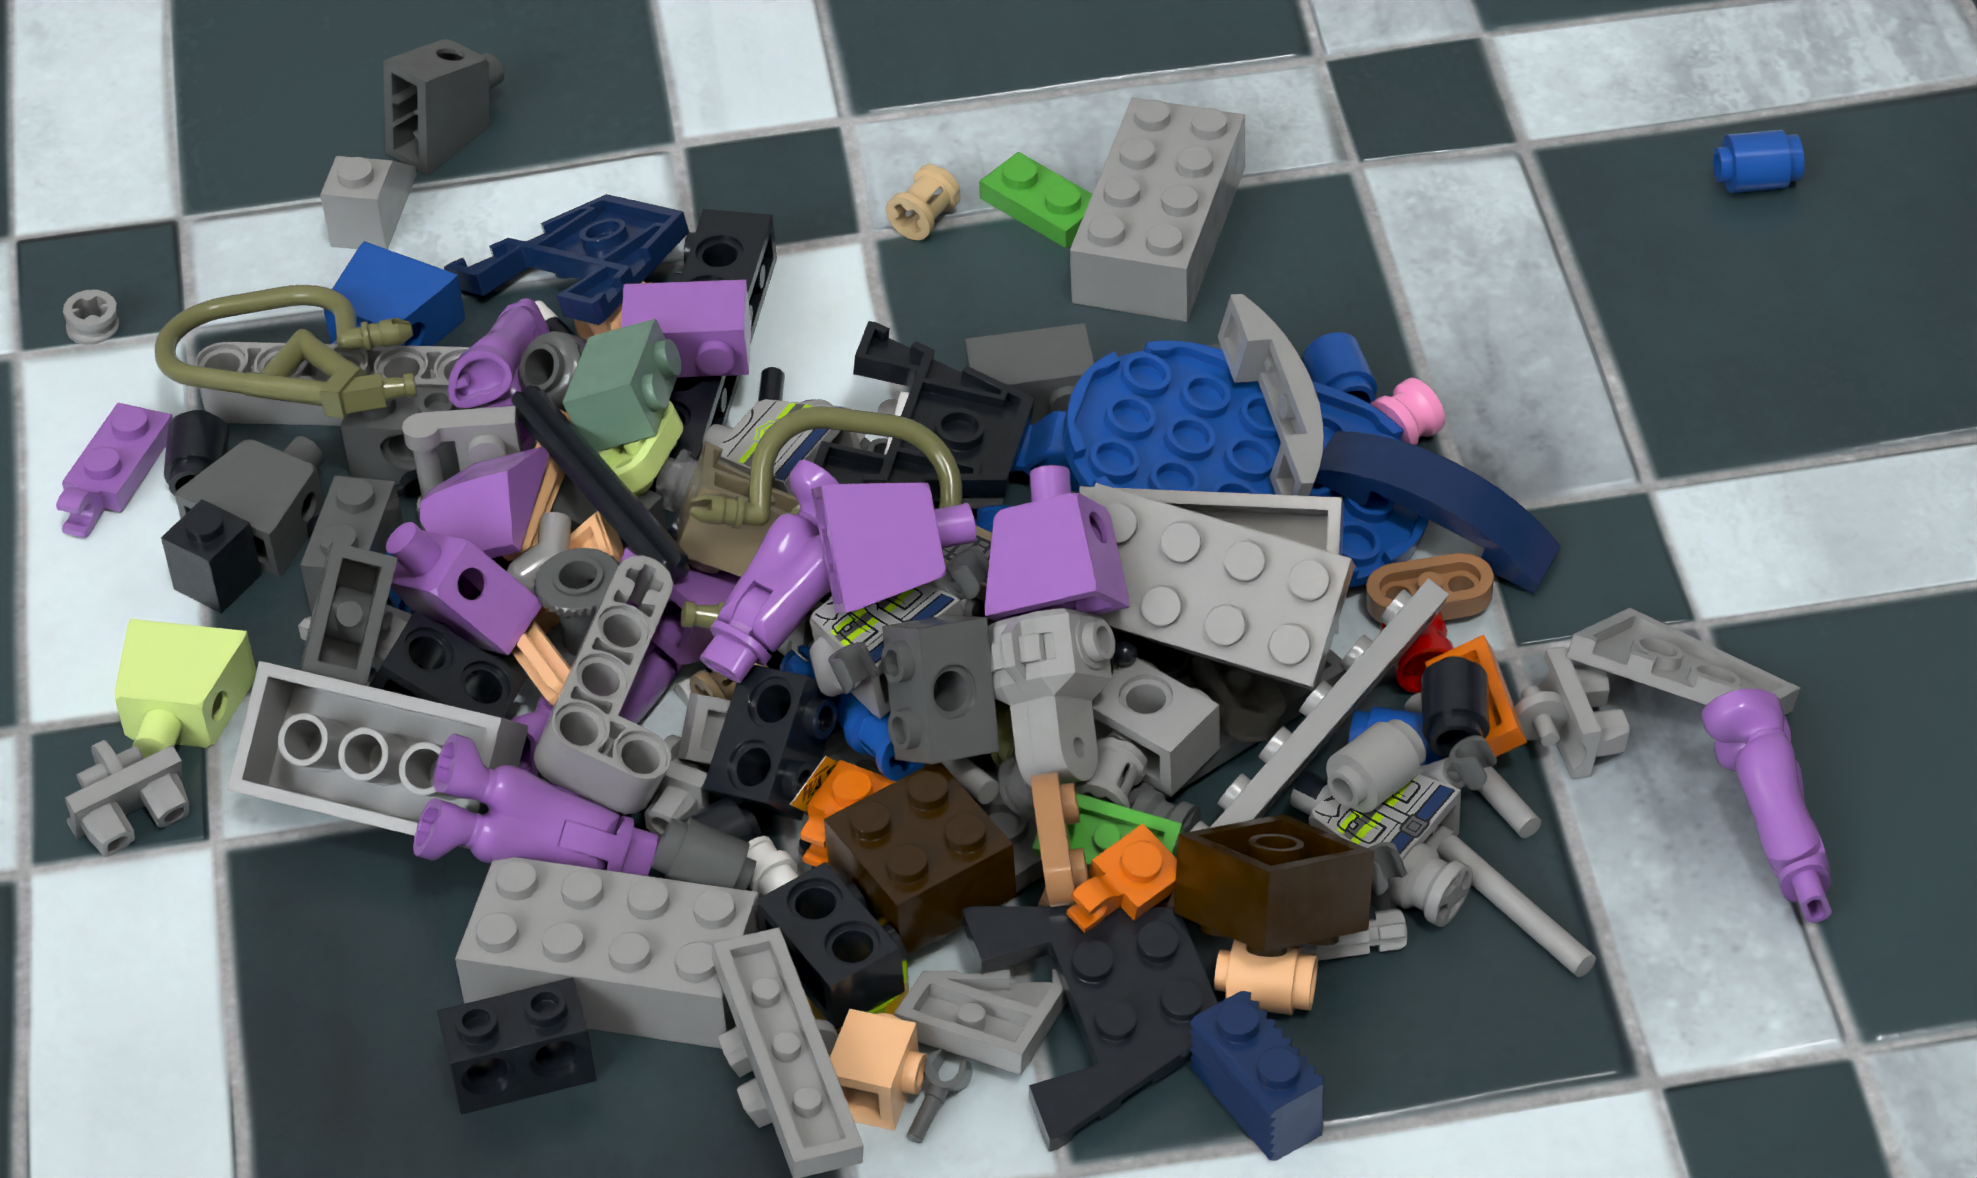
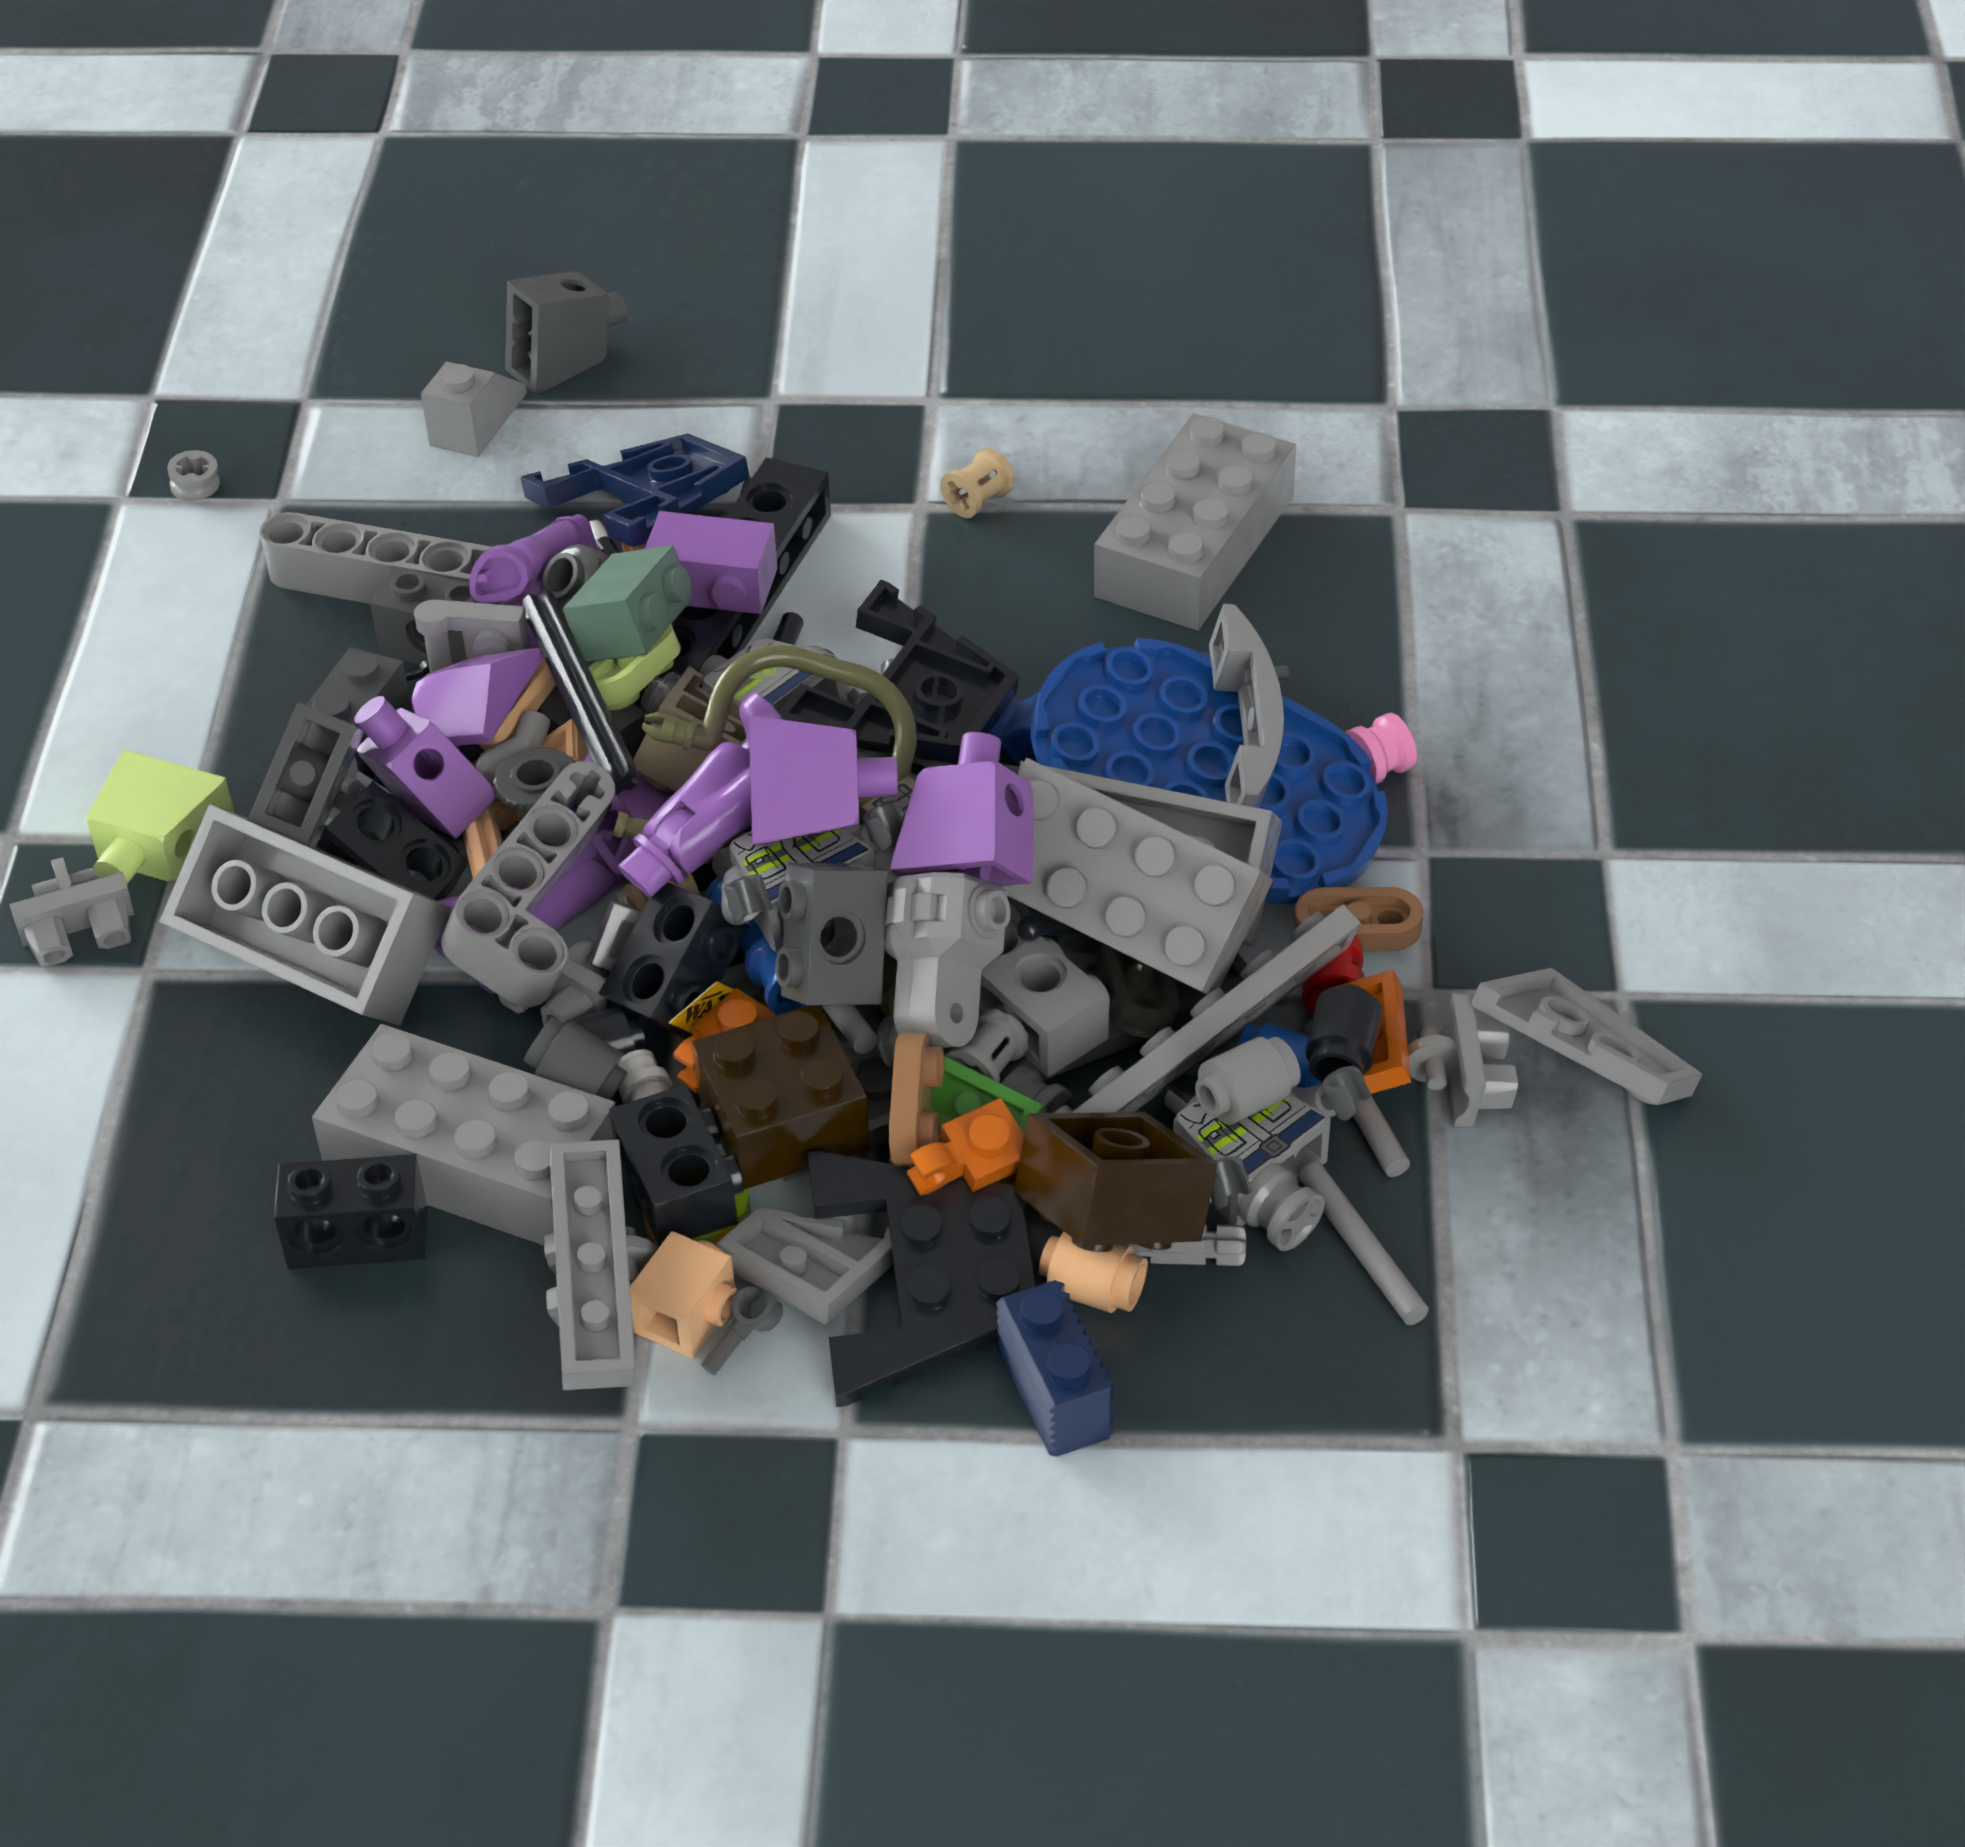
camera: 10 degrees right, 0 degrees up
medium lavender plate [56,402,173,538] -> none
olive piece [155,285,417,419] -> none
black brick [161,499,262,614] -> none
black brick [164,410,229,496] -> none
dark grey torso [175,436,324,578] -> none
blue torso [323,241,465,346] -> none
medium lavender piece [413,733,658,876] -> none
dark grey brick [965,323,1094,425] -> none
bright green plate [979,151,1092,249] -> none
blue brick [1301,332,1377,404] -> none
dark blue slope [1315,431,1561,594] -> none
medium lavender piece [1701,689,1832,923] -> none
blue brick [1713,130,1804,194] -> none

